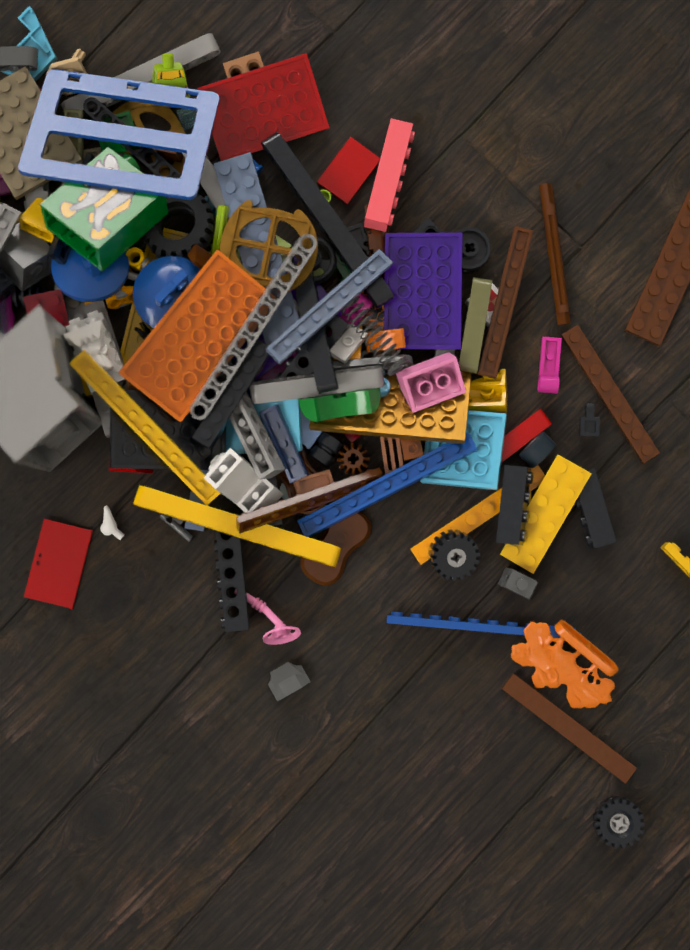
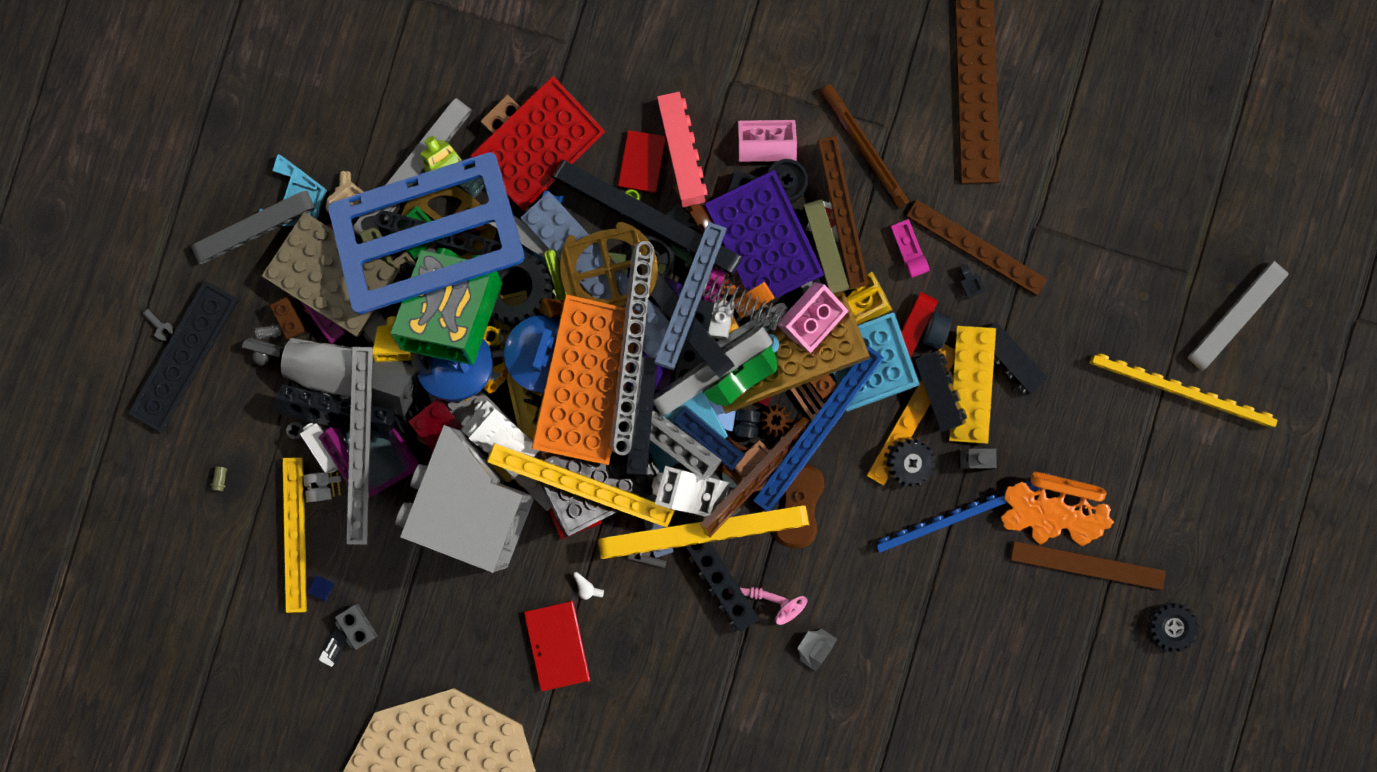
camera: 25 degrees left, 0 degrees up
none -> bright pink slope [738,120,797,162]

